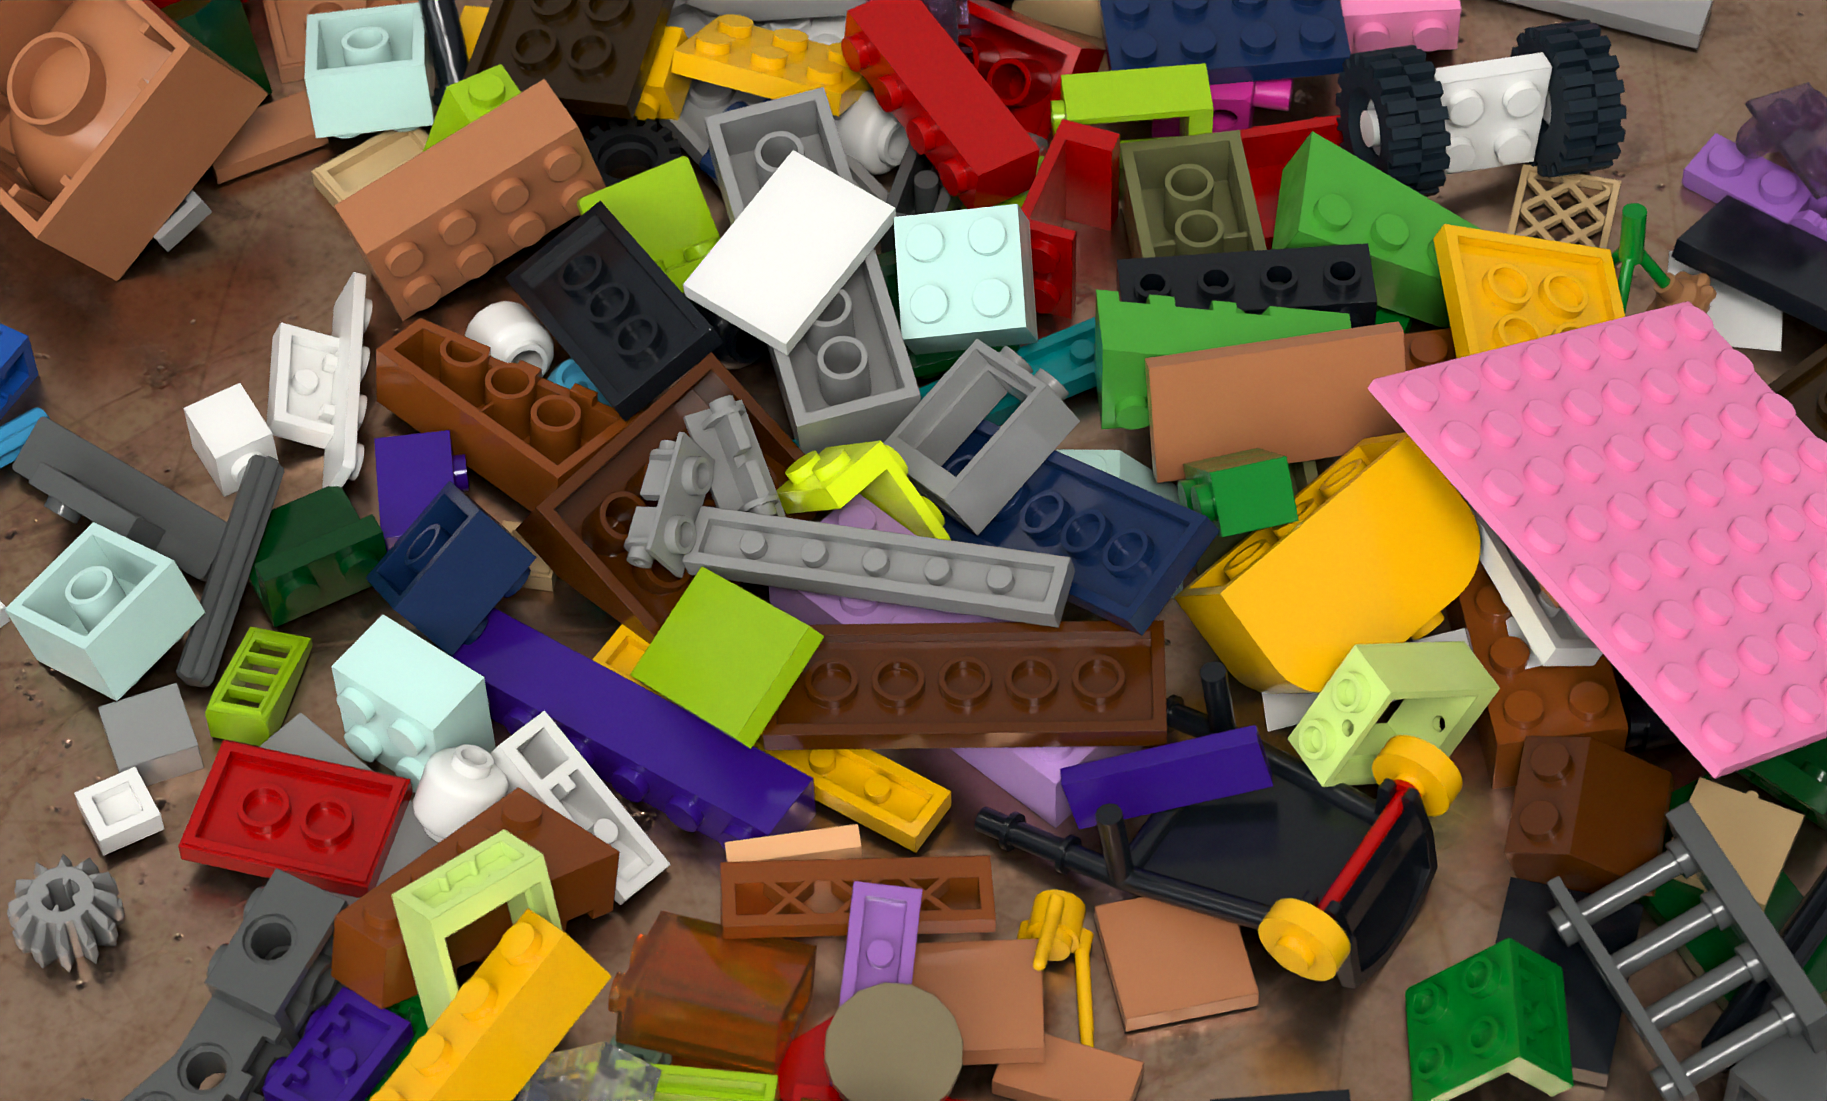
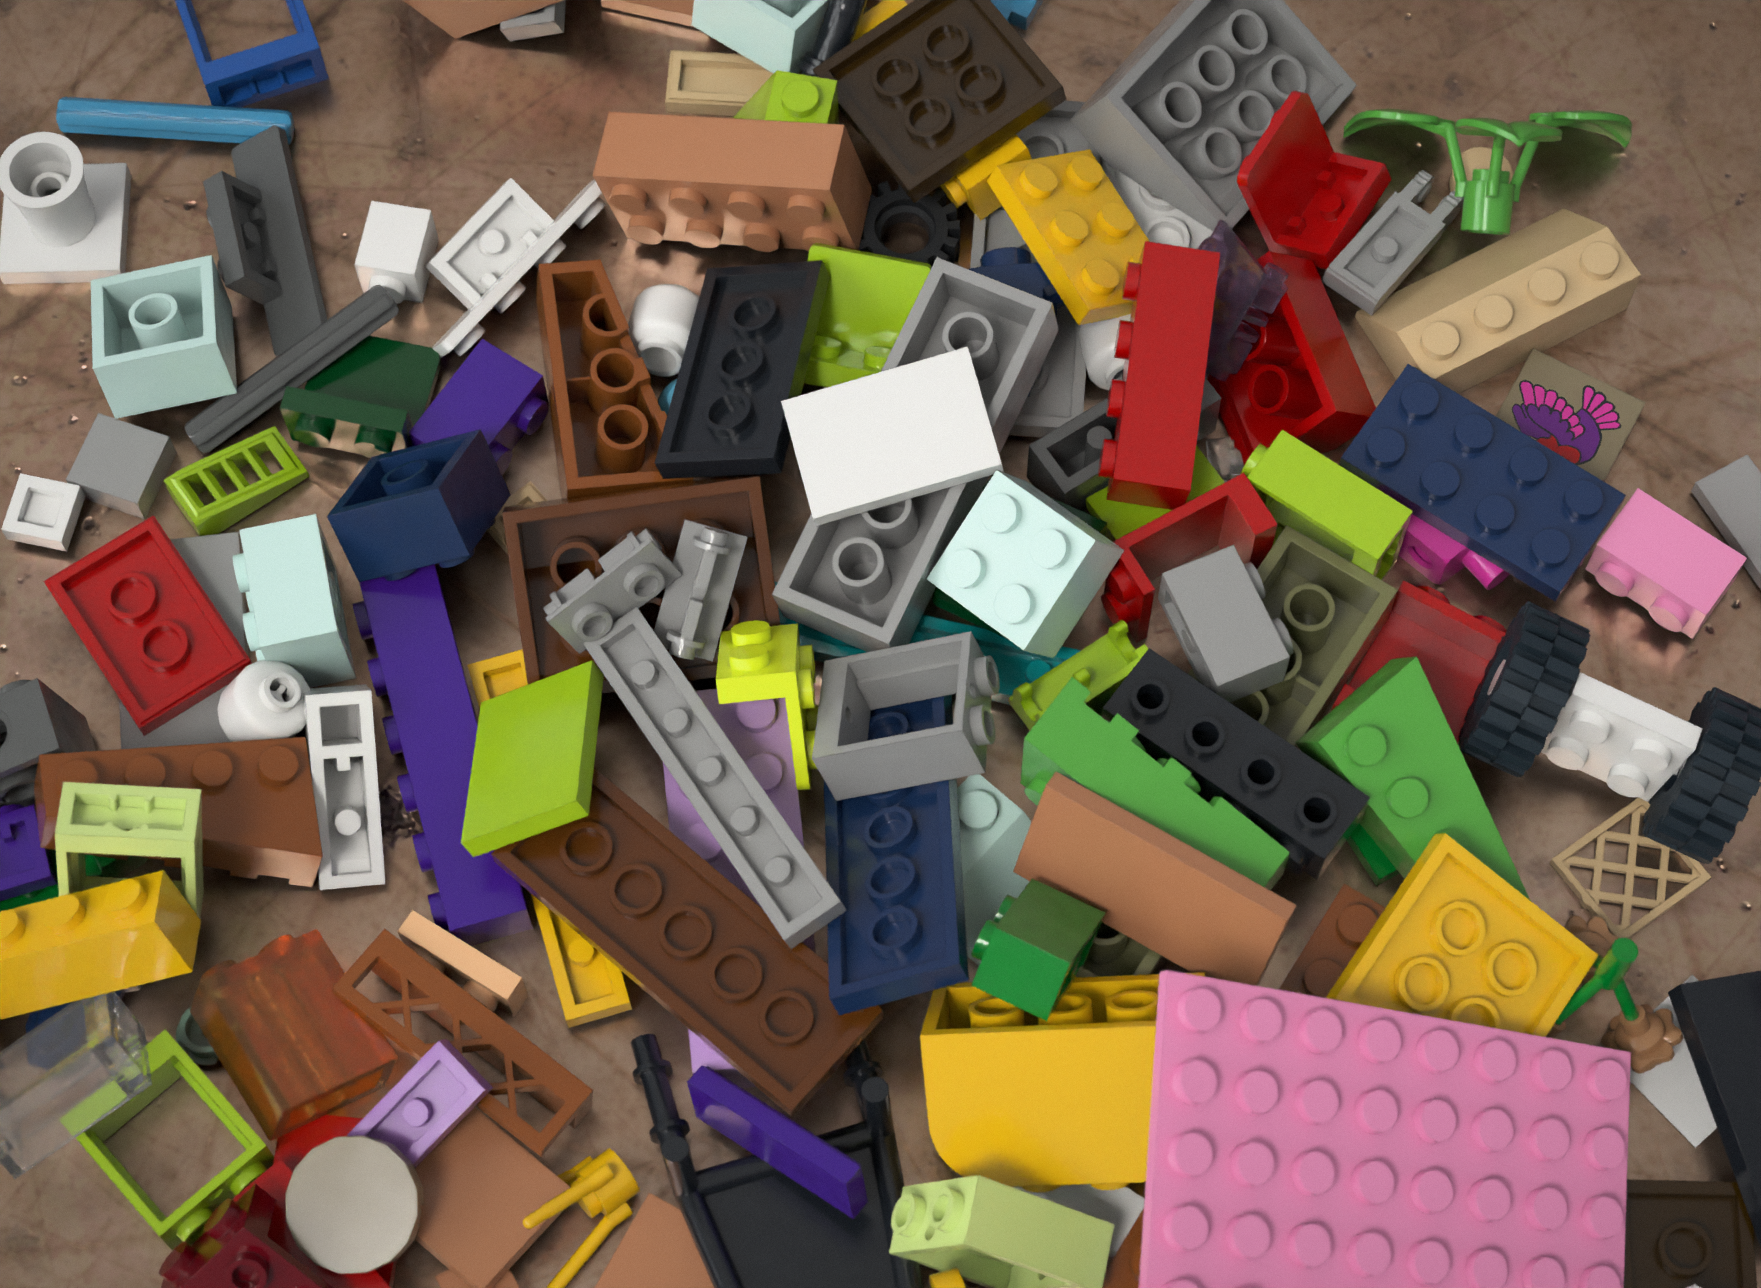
camera: 40 degrees right, 15 degrees up
none -> lime hinge [1008,620,1148,730]
none -> light grey brick [1158,545,1293,702]

